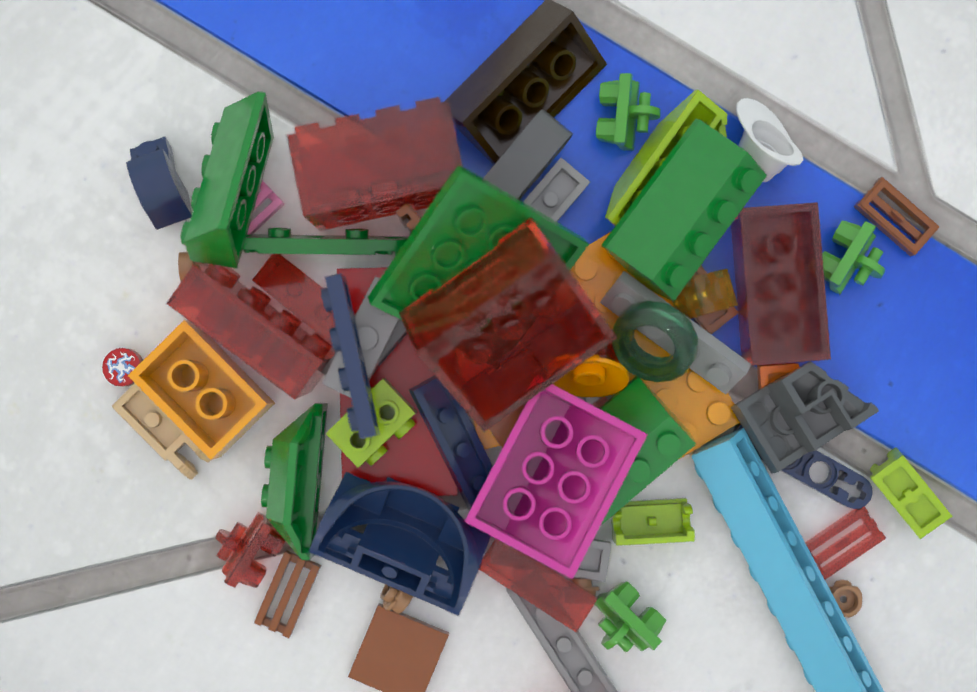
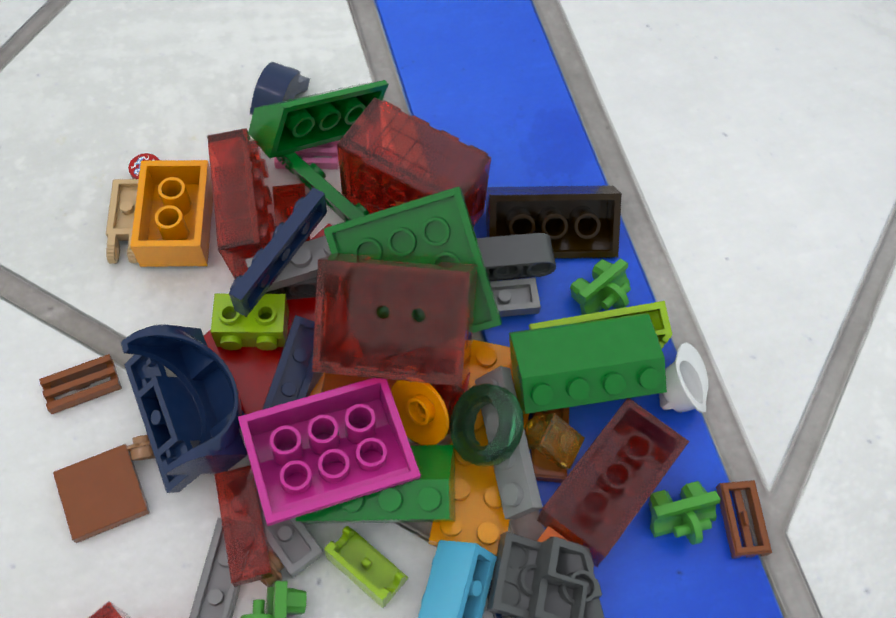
camera: 40 degrees right, 25 degrees down
clear red hips [215,512,286,588] -> none
green wedge [261,403,328,561] -> none

